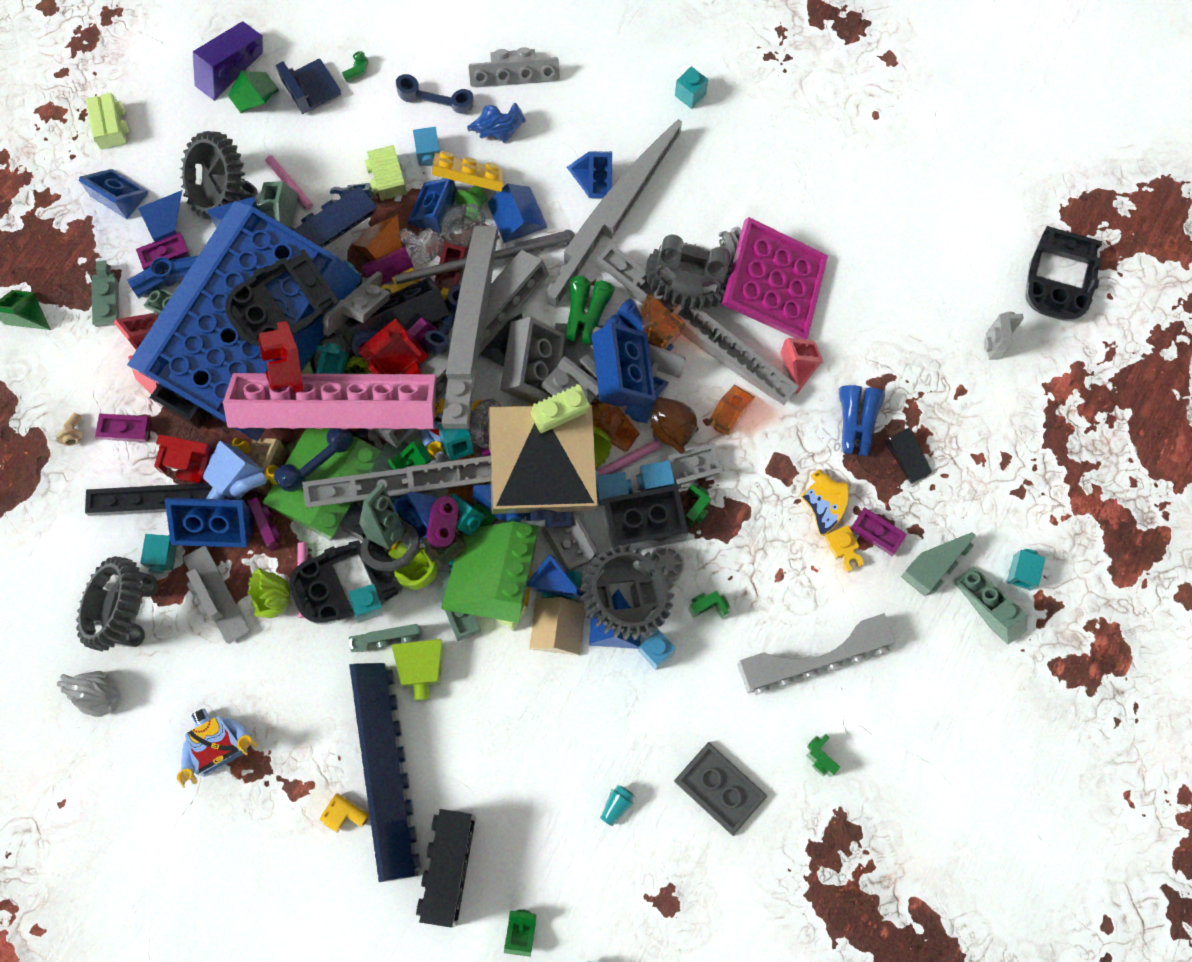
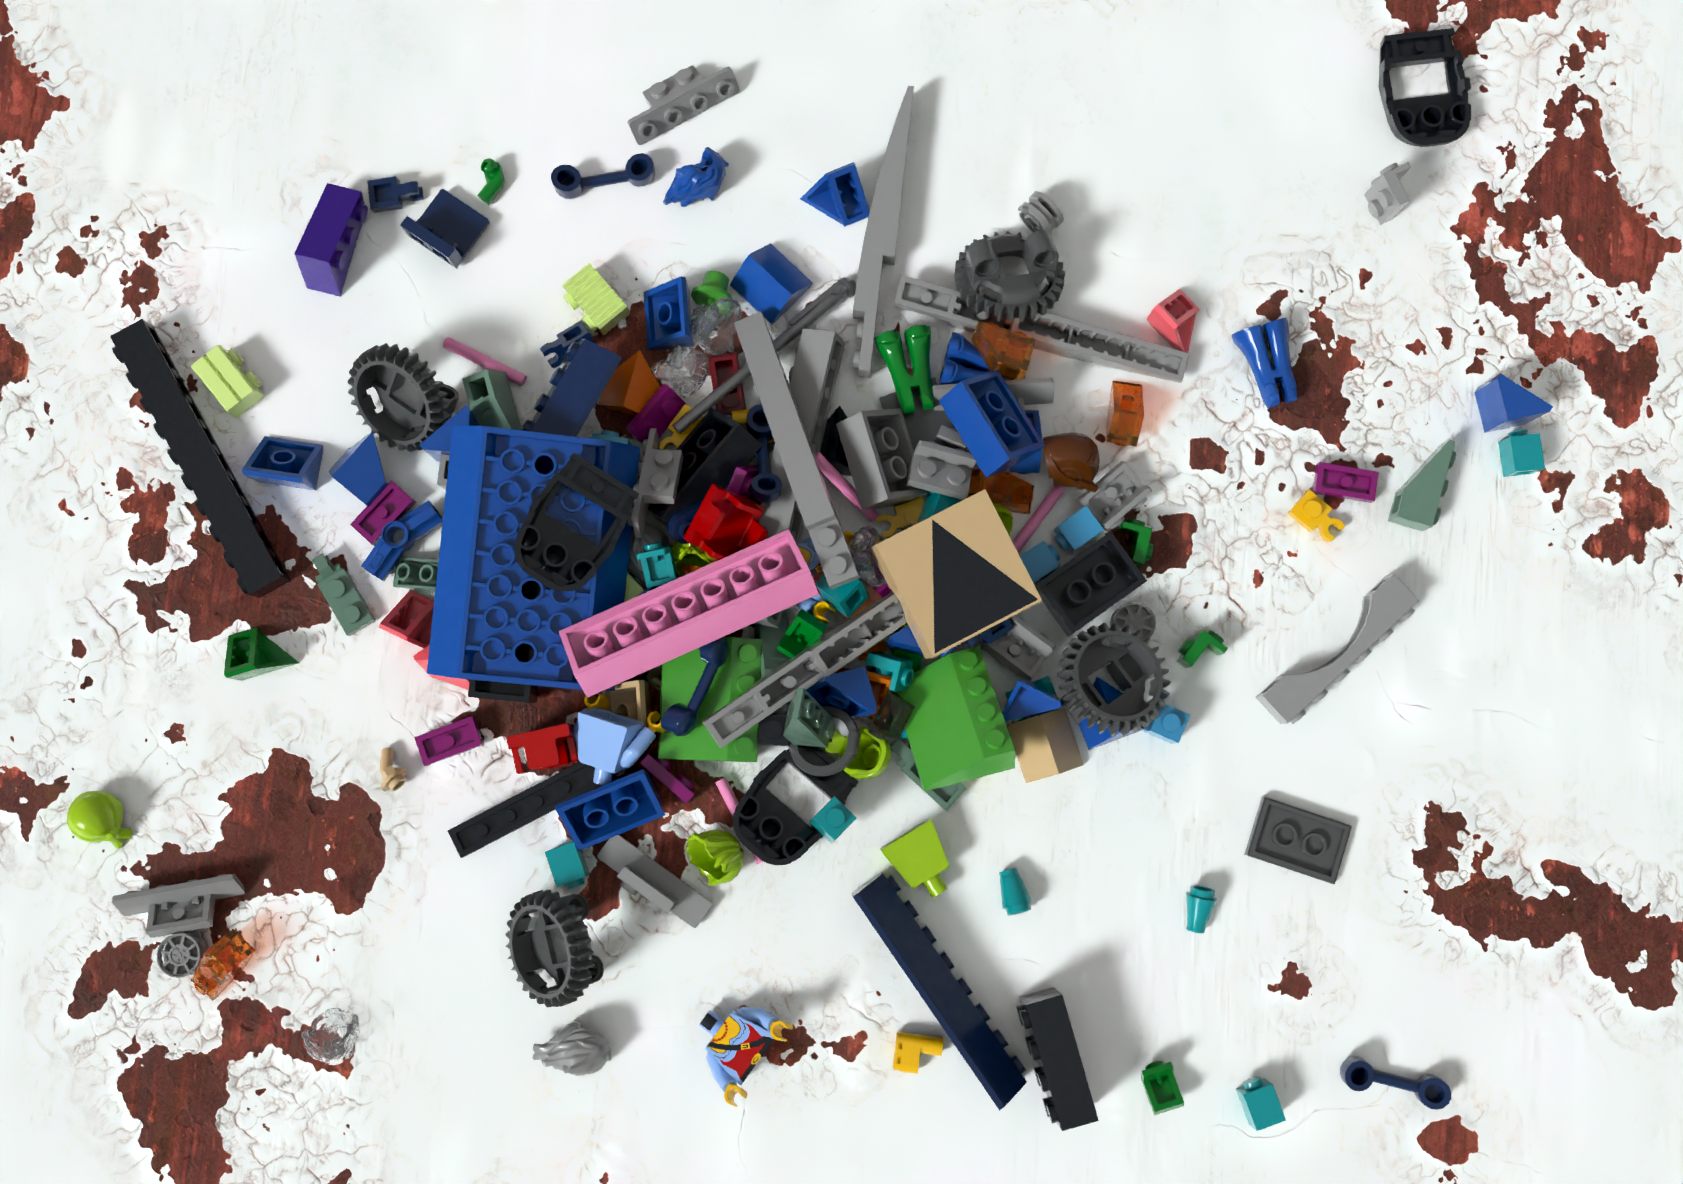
camera: 25 degrees left, 10 degrees up
green slope [228,71,279,114] -> none
red panel [258,321,304,393] -> none
sand green hinge [349,624,422,652] -> none
dark azure brick [413,126,440,166] -> none
magenta plate [427,496,459,548] -> none
yellow plate [432,151,503,192] -> none
yellowish green brick [531,384,590,434] -> none
teal brick [675,66,708,109] -> none
dark pink plate [722,217,828,340] -> none
yellow arm [801,469,848,536] -> none
green bracket [805,734,840,777] -> none
black slope [885,427,932,484] -> none
sand green slope [954,566,1028,645] -> none
none -> black brick [110,319,291,598]
none -> dark blue plate [367,176,424,213]
none -> bright pink bar [815,452,879,522]
none -> teal cone [999,868,1032,916]
none -> blue slope [1474,374,1553,433]

